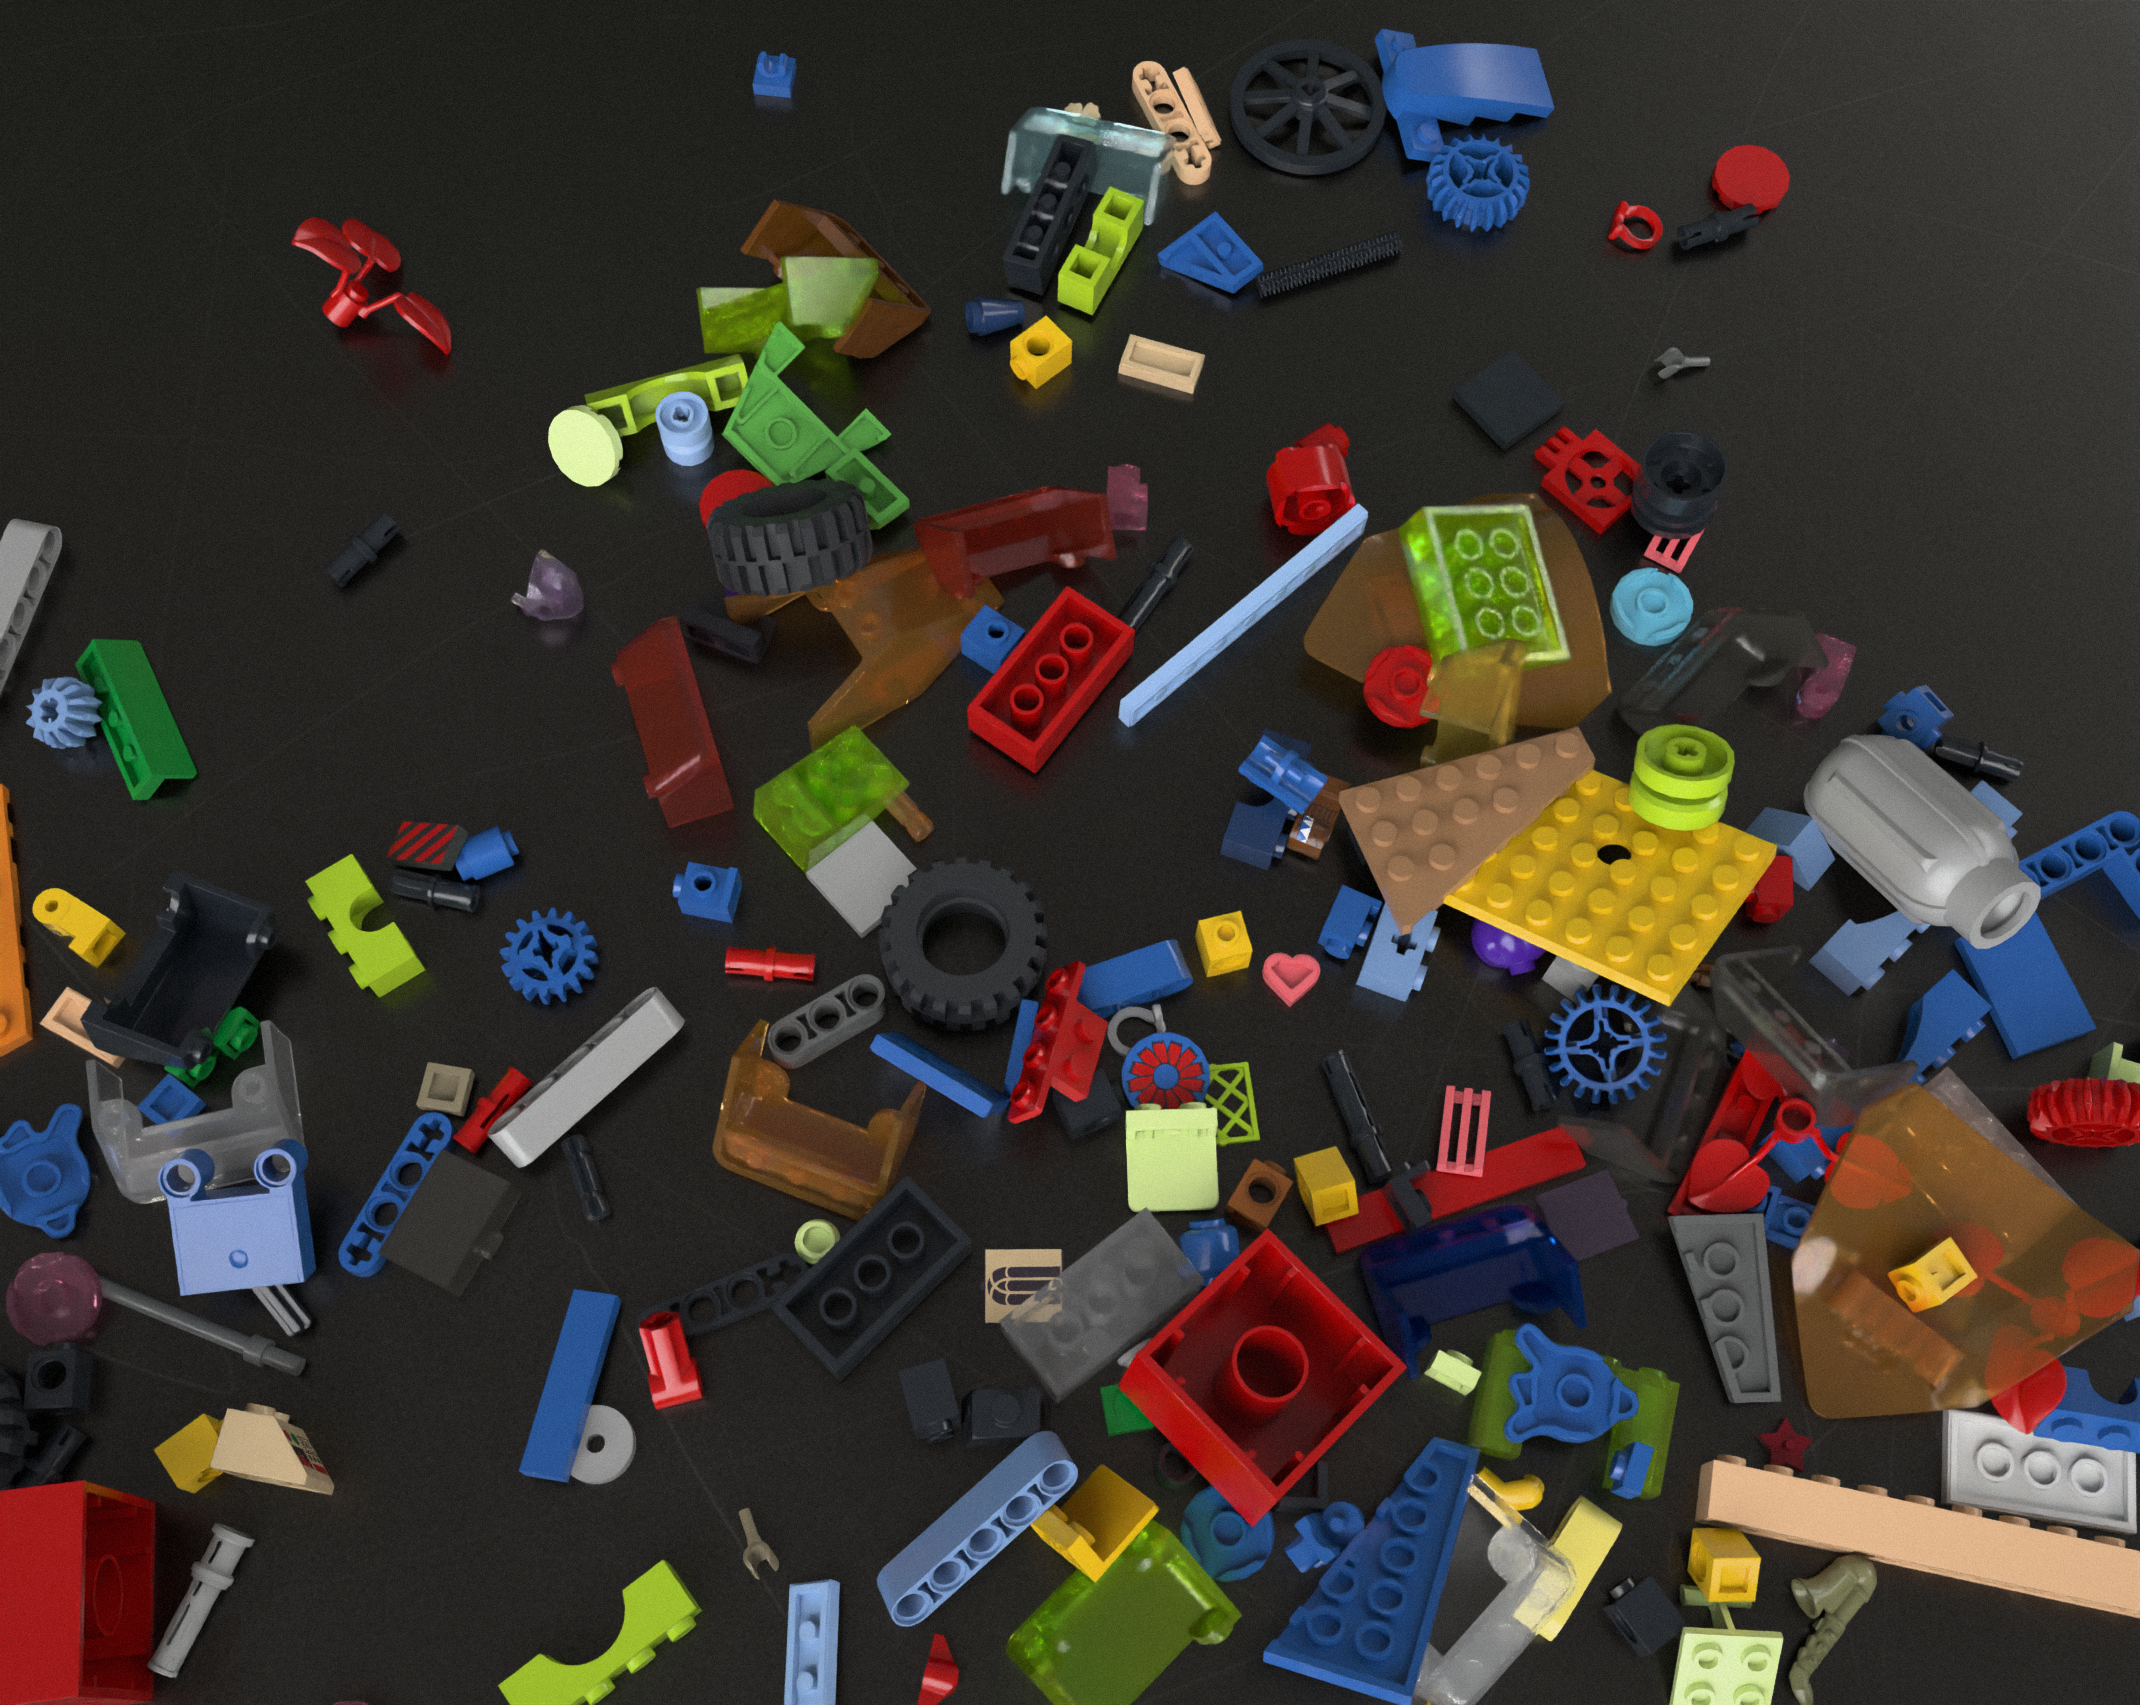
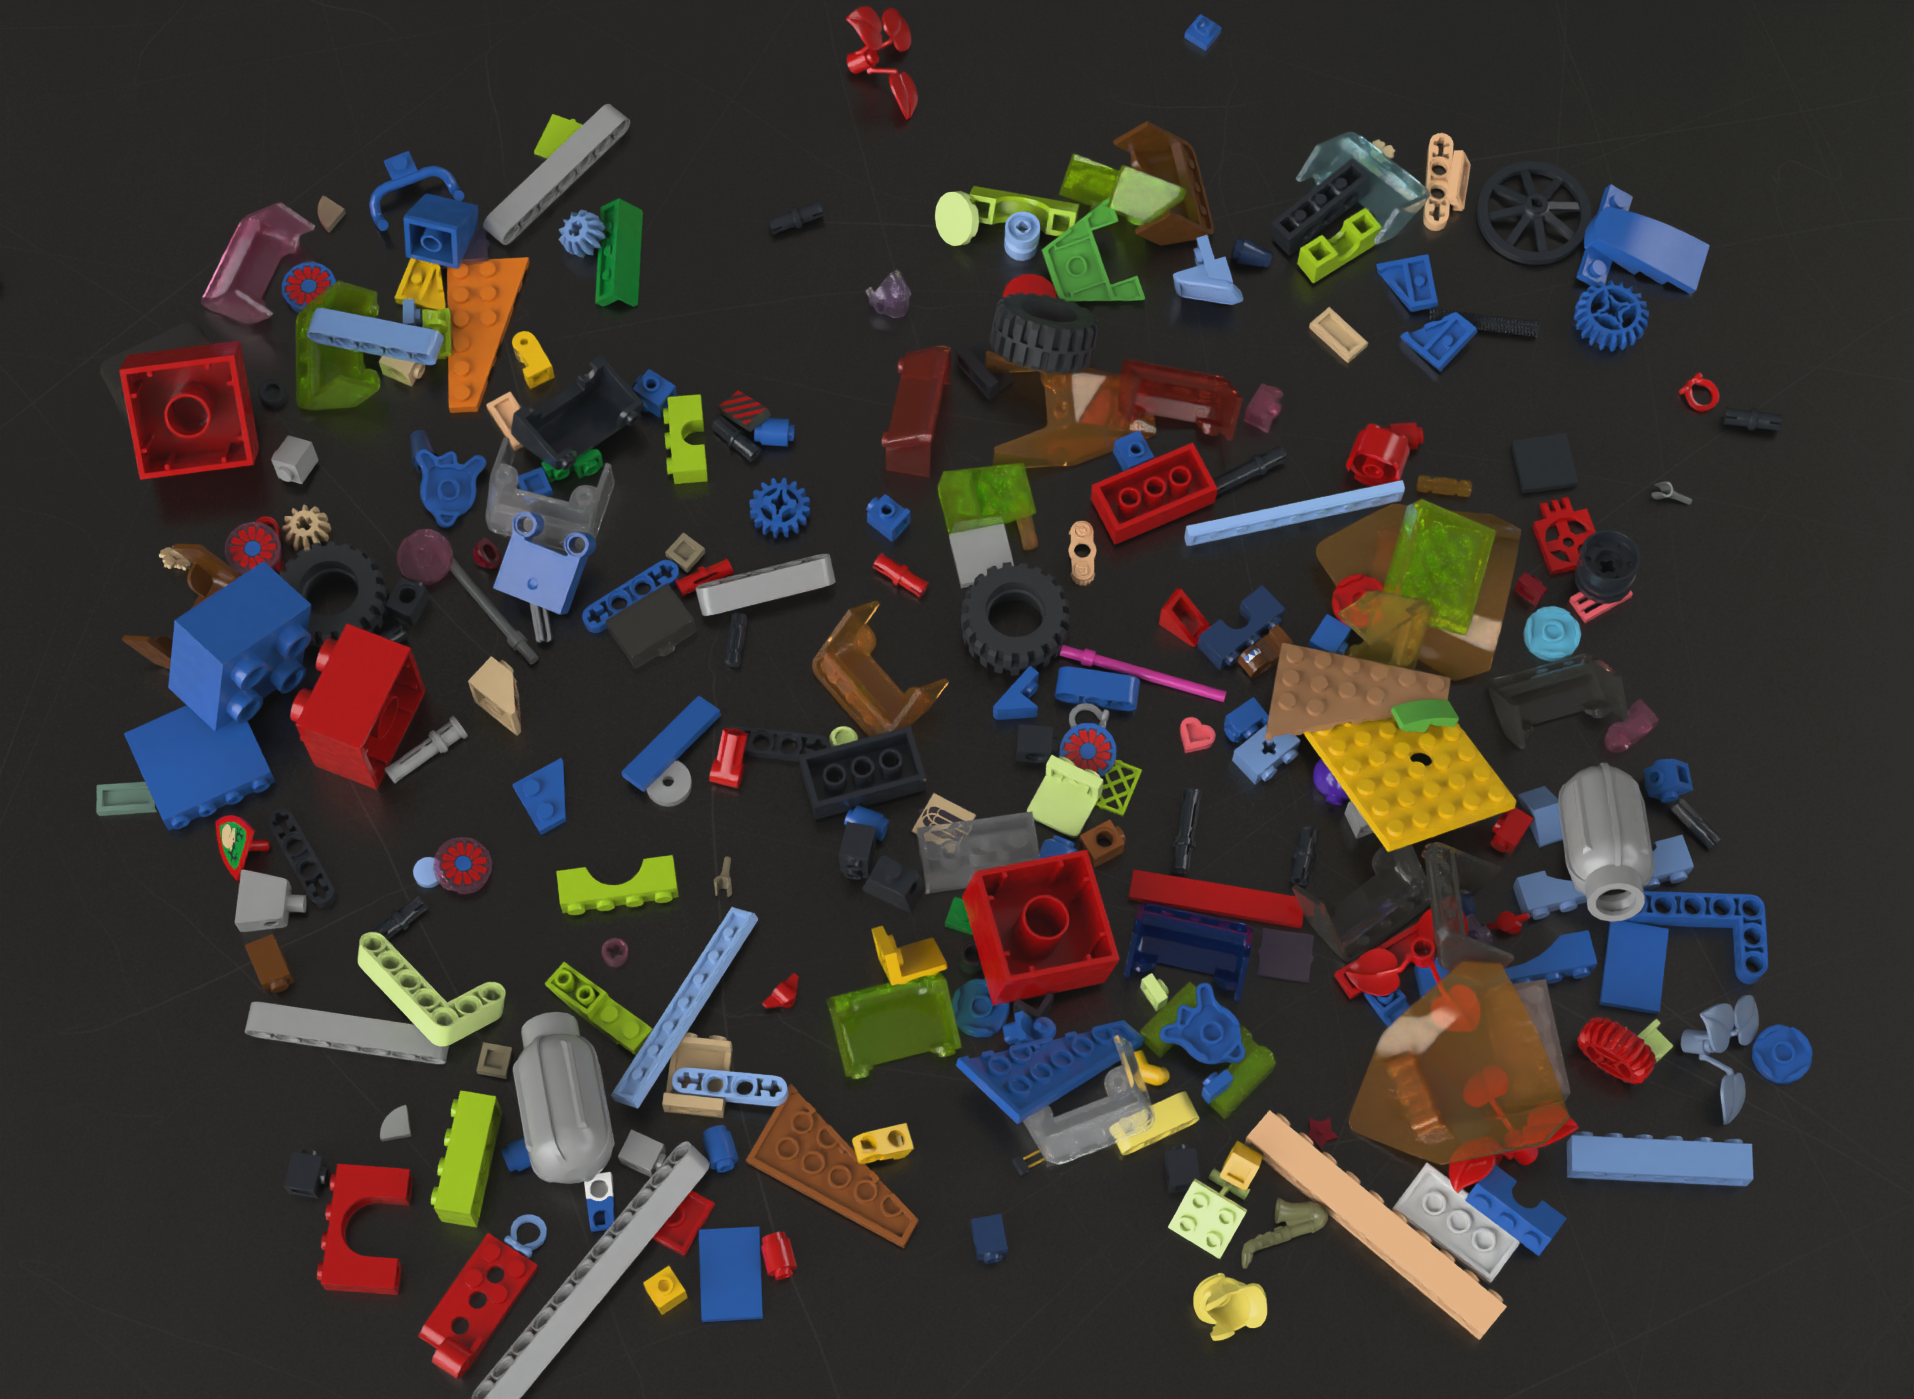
camera: 30 degrees right, 0 degrees up
yellow brick [154,1414,224,1493] -> none
dark grey beam [768,974,887,1069] -> none
bright green slope [825,448,910,529] -> none
blue tile [870,1032,1010,1118] -> none
medium blue beam [877,1431,1078,1626] -> none
red bracket [1007,960,1108,1124] -> none
yellow brick [1010,316,1072,389] -> none
yellow brick [1195,911,1253,977] -> none
blue hips [1239,735,1328,815] -> none
yellow brick [1293,1146,1359,1226] -> none
black bracket [1381,1160,1433,1239] -> none
coral tile [1437,1085,1491,1177] -> none
blue gear [1544,984,1667,1104] -> none
lime wheel [1628,724,1735,831] -> none
dark grey wing [1667,1213,1781,1403] -> none
red tile [1711,145,1790,215] -> none
yellow bracket [1888,1236,1978,1313] -> none
none -> dark red animal [473,537,502,569]
none -> blue wing [512,758,566,835]
none -> blue brick [632,369,677,418]
none -> blue brick [844,805,889,841]
none -> dark pink bar [1060,645,1227,702]
none -> light nougat piece [1068,521,1097,586]
none -> red slope [1159,588,1211,647]
none -> medium blue piece [1173,235,1243,305]
none -> blue brick [1308,614,1351,655]
none -> bright green slope [1391,699,1459,733]
none -> blue wing [1401,312,1478,372]
none -> clear orange axle [1417,475,1472,497]
none -> red piece [1485,911,1530,935]
none -> dark red plate [1514,572,1548,607]

